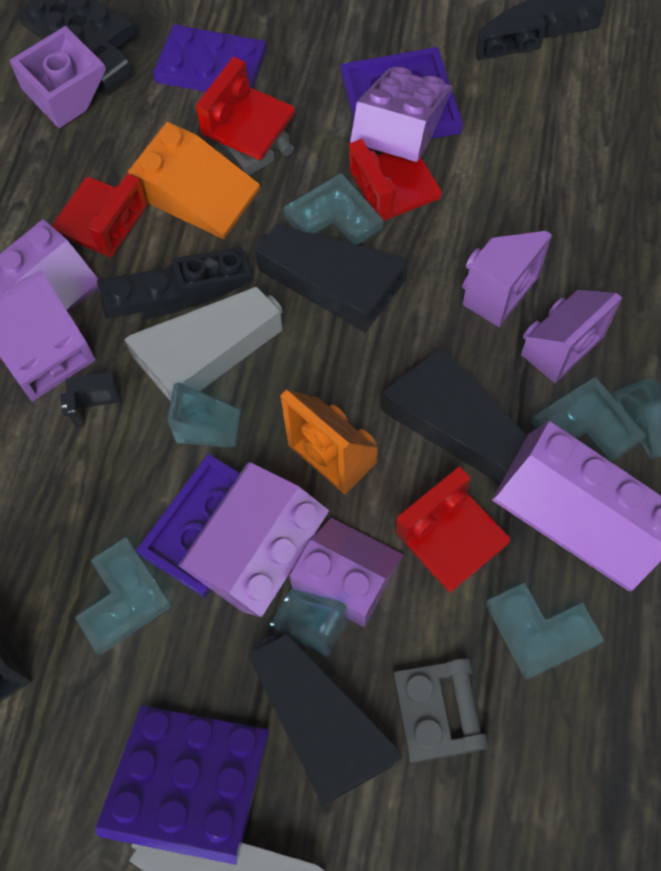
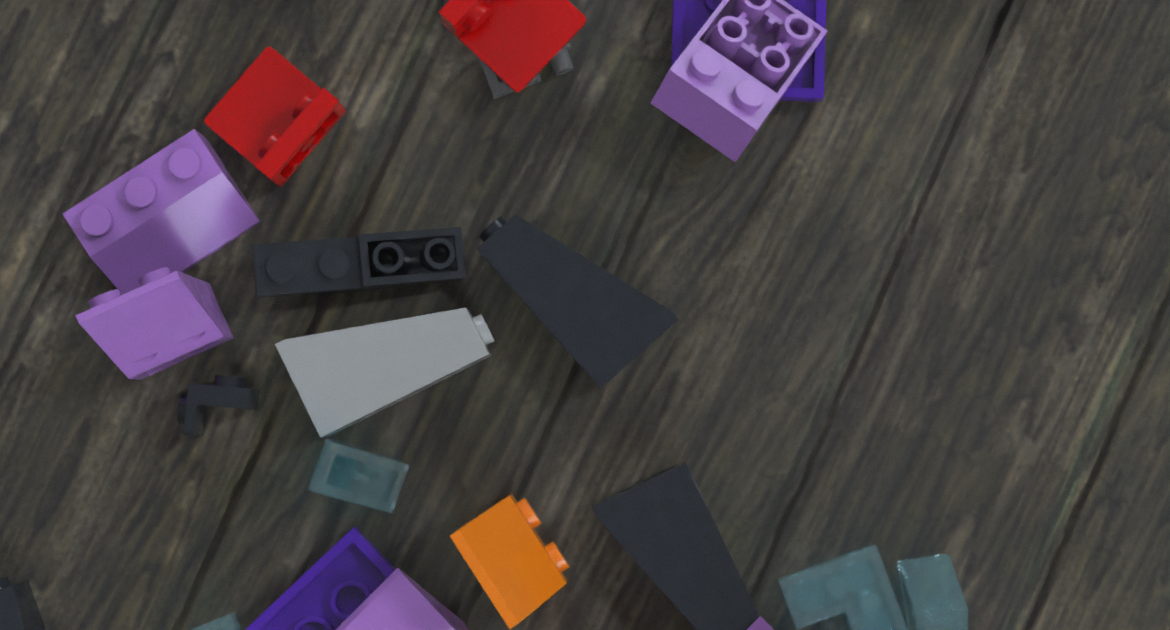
camera: 10 degrees right, 20 degrees up
orange slope [128,122,260,239] -> none
clear light blue plate [283,173,383,245] -> none
red bracket [349,139,442,223] -> none
medium lavender slope [462,231,552,328] -> none
medium lavender slope [521,290,622,383] -> none

